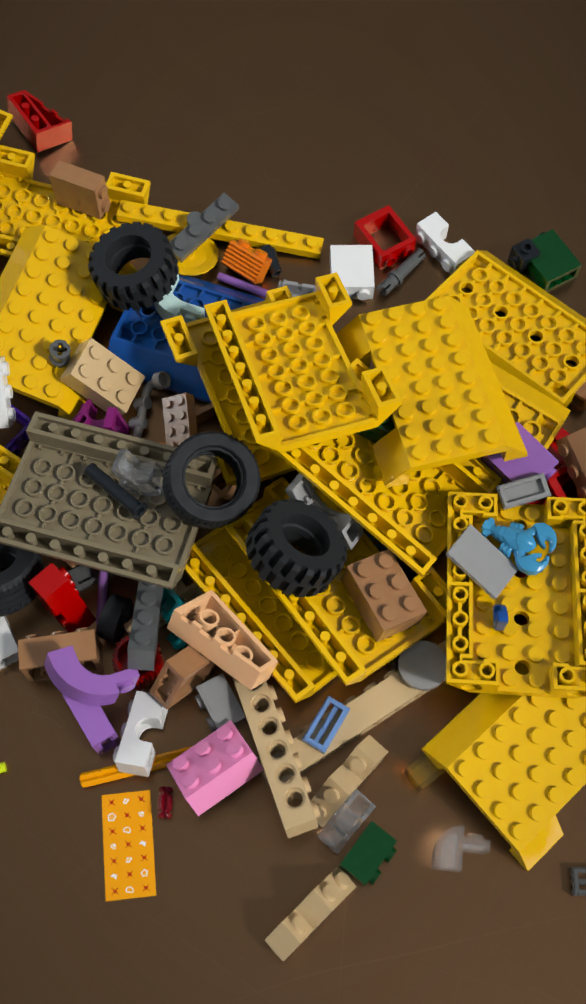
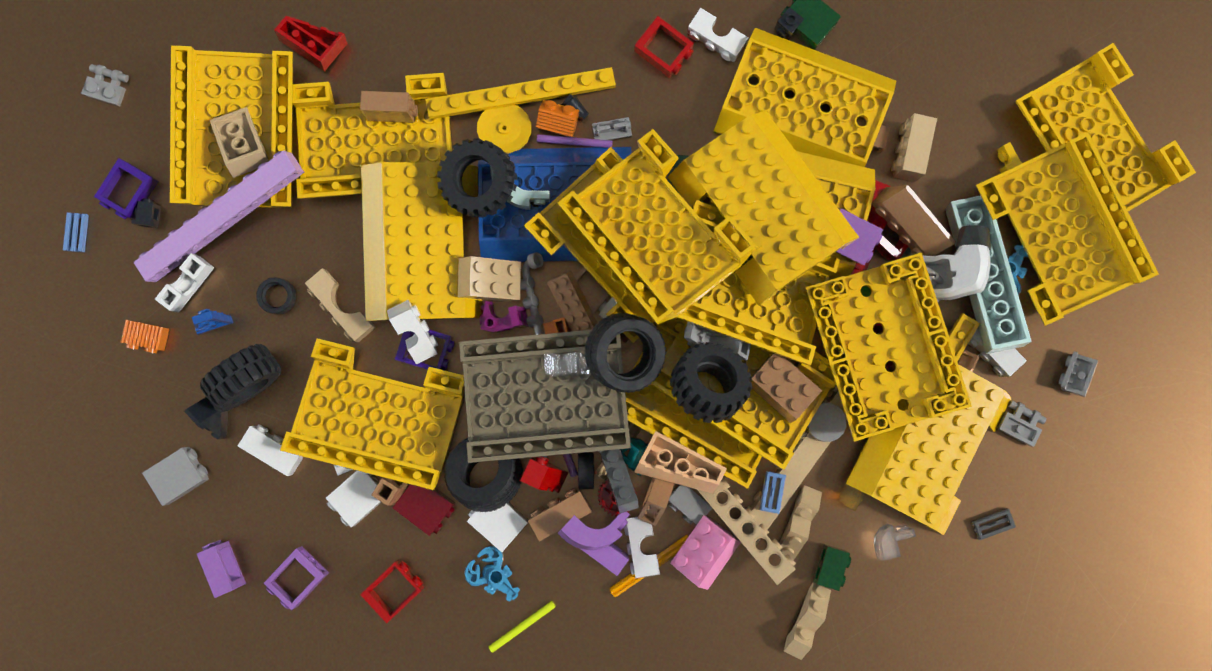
camera: 20 degrees left, 20 degrees up
dark grey bush [49,340,71,368] -> none
black pin [84,463,148,520] -> none
light orange sticker [102,790,156,901] -> none
dark red piece [157,786,173,819] -> none
dark grey hinge [170,193,239,263] -> none
clear brick [317,789,376,854] -> none
white brick [329,245,375,300] -> none
dark grey pin [377,248,426,296] -> none
light grey piece [445,524,518,600] -> none
dark azure animal [481,518,557,576] -> none
blue tile [493,604,508,631] -> none
light grey tile [496,473,551,511] -> none

